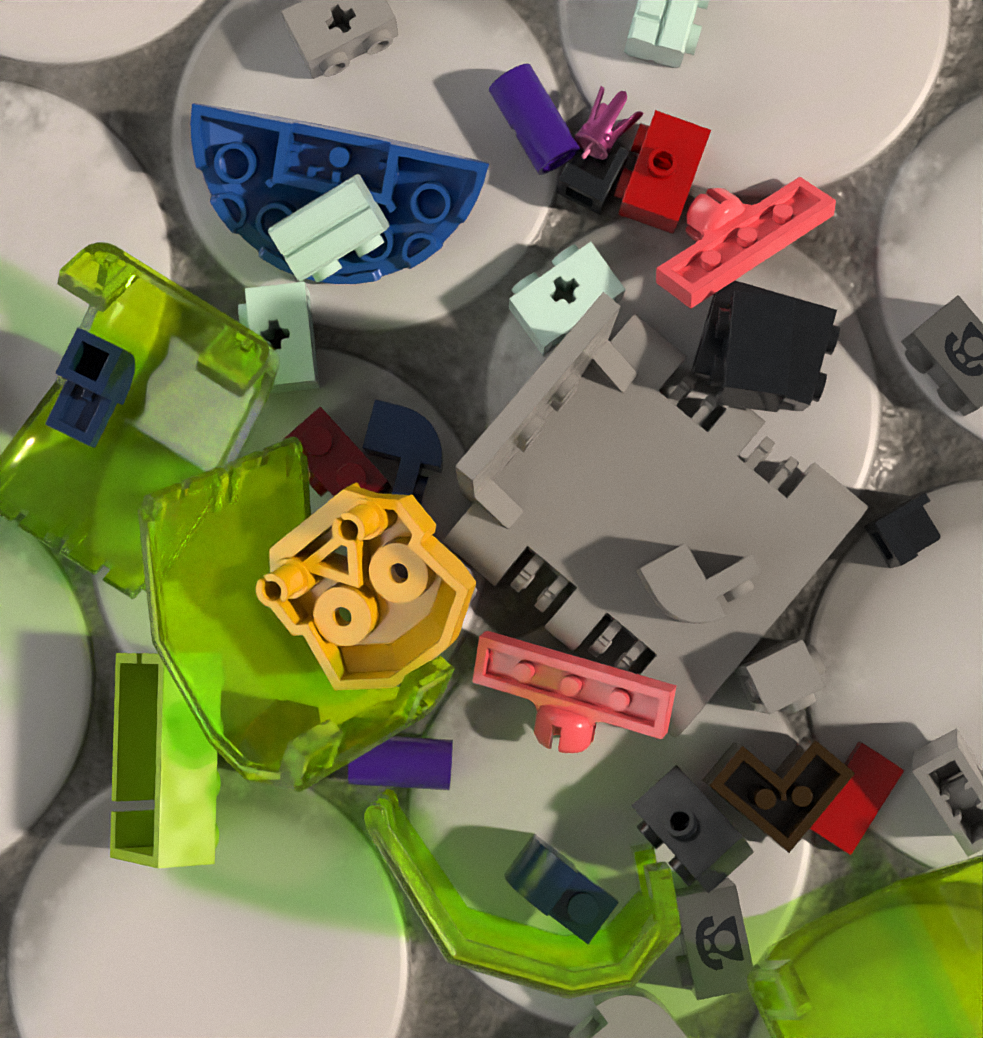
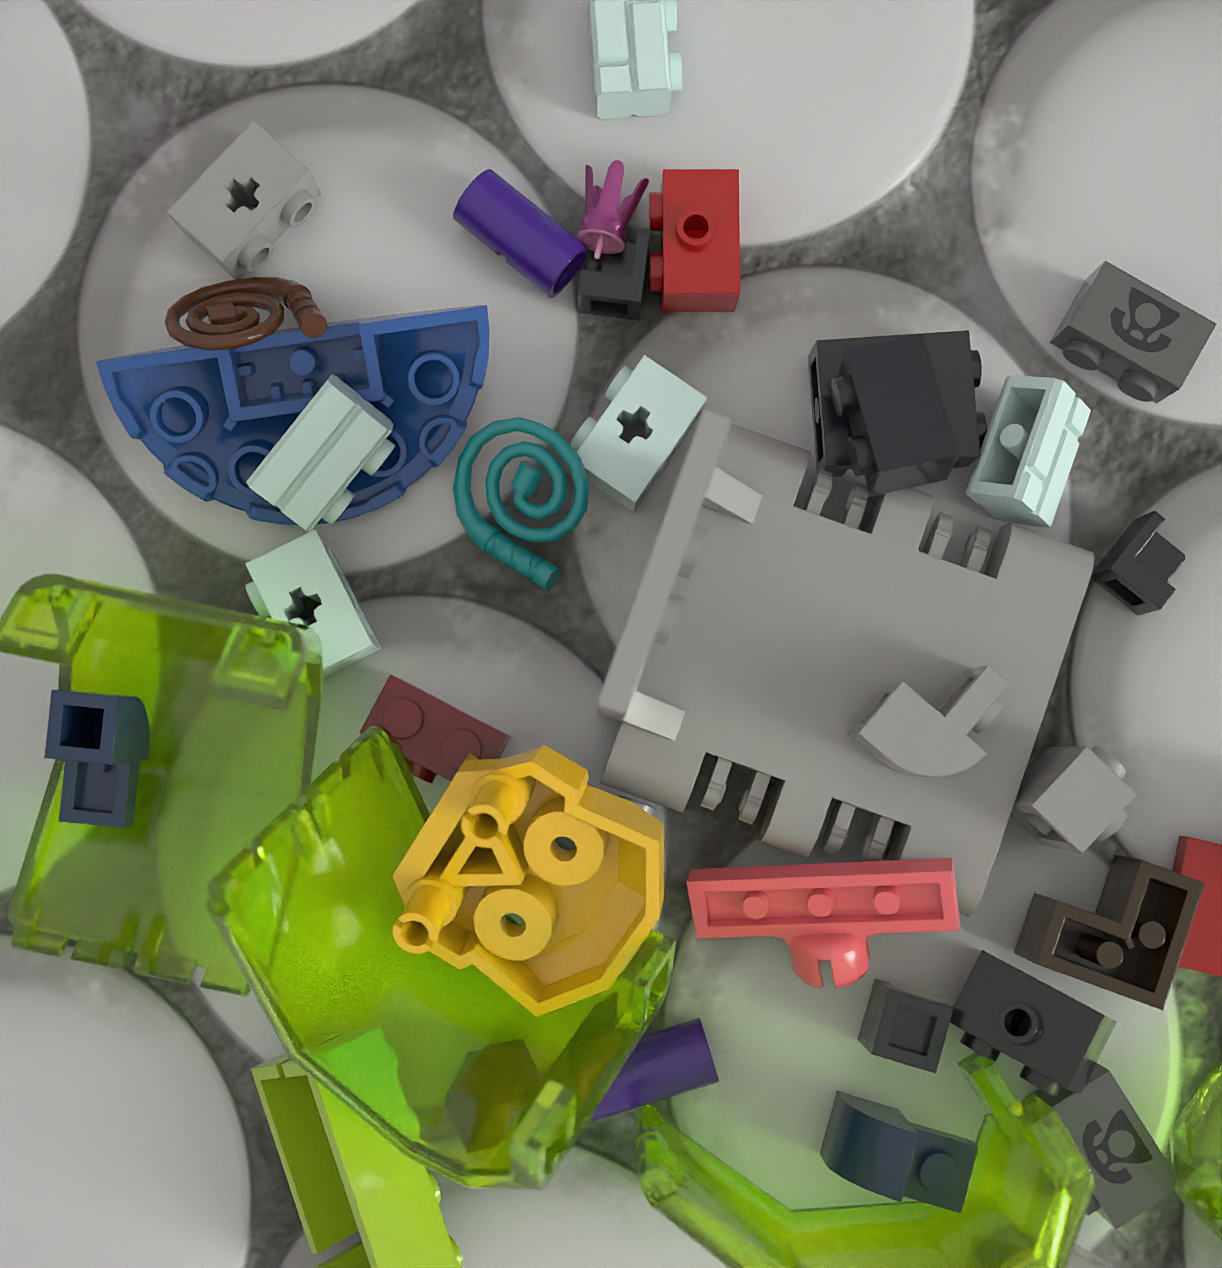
camera: 25 degrees left, 0 degrees up
dark blue brick [362,399,443,506] -> none
coral plate [656,177,836,309] -> none
none -> reddish brown piece [165,277,327,351]
none -> teal piece [453,417,589,590]
none -> black panel [858,979,954,1074]
none -> light aqua brick [965,375,1091,528]

